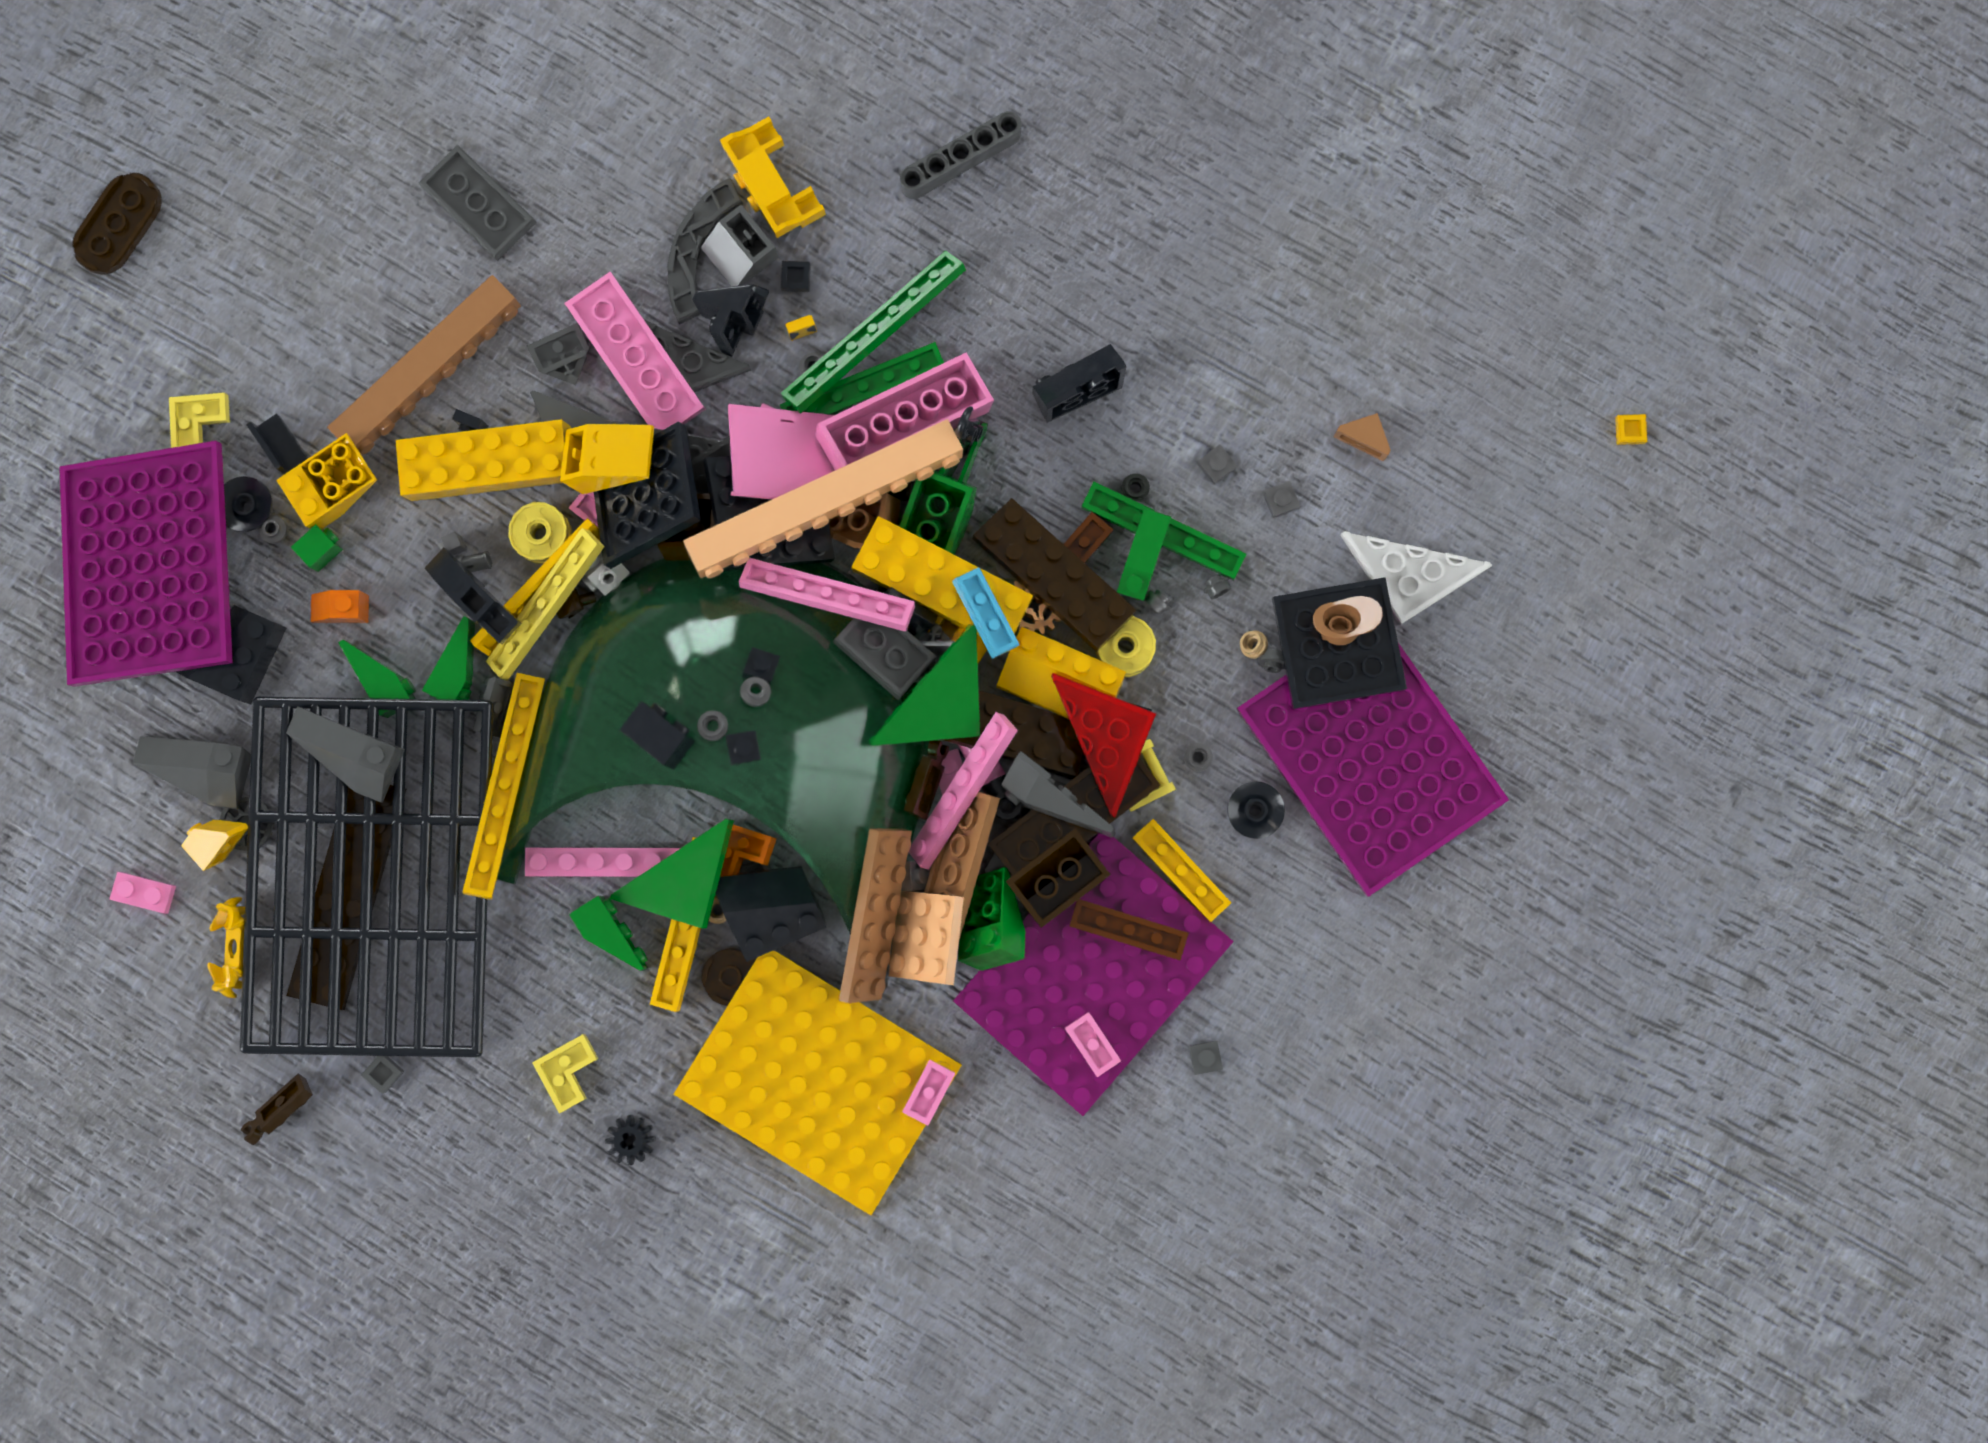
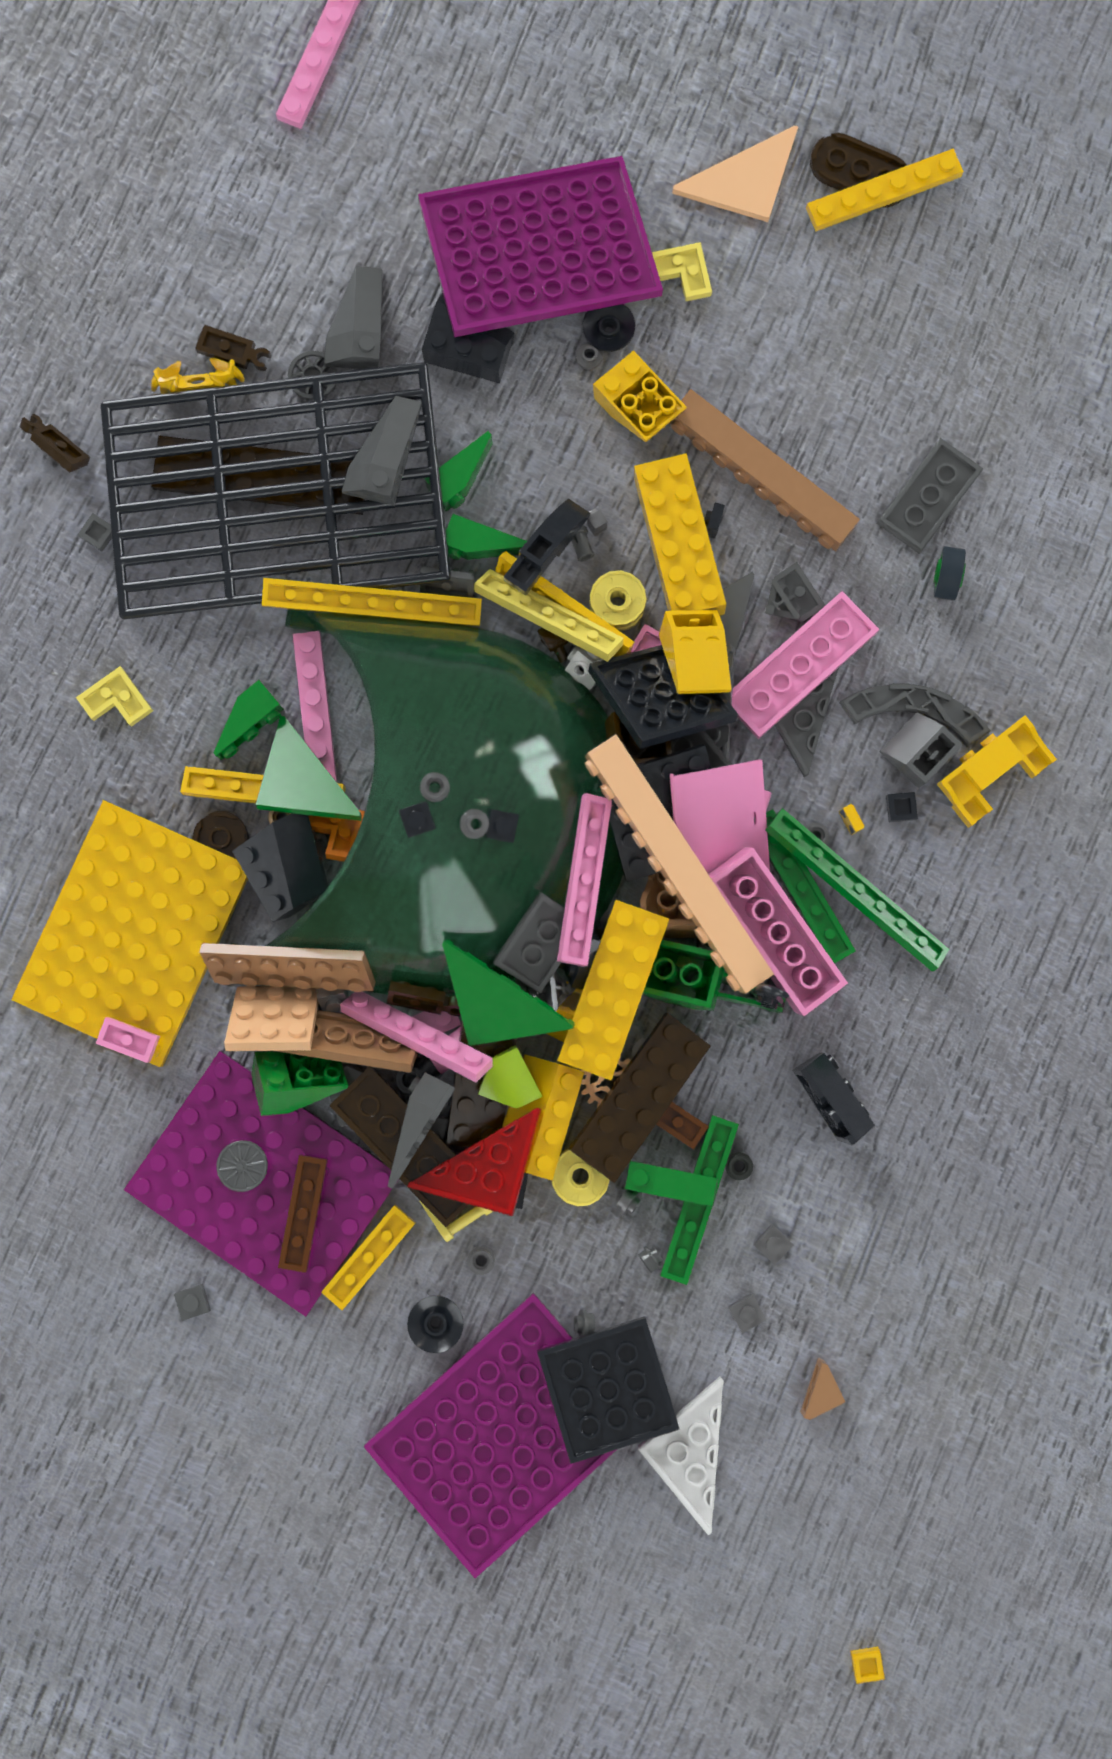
camera: 80 degrees right, 0 degrees up
bright pink plate [109,872,176,914] -> none
yellow slope [181,820,248,871] -> none
black panel [246,413,308,474] -> none
green brick [291,524,343,572] -> none
orange slope [310,590,369,623] -> none
black gear [605,1115,656,1165] -> none
black brick [619,701,696,770] -> none
black piece [692,284,769,357] -> none
dark grey beam [900,111,1021,199] -> none
medium azure tile [952,567,1020,659] -> none
dark brown slope [1006,828,1111,928] -> none
bright pink plate [1065,1012,1121,1077] -> none
tan plate [1240,630,1268,659] -> none
medium nougat piece [1313,596,1383,645] -> none
none -> dark brown plate [195,325,271,371]
none -> dark grey wheel [216,1140,268,1192]
none -> lime slope [478,1045,542,1108]
none -> light nougat tile [672,125,798,222]
none -> yellow plate [806,148,964,232]
none -> black wheel [933,546,966,601]

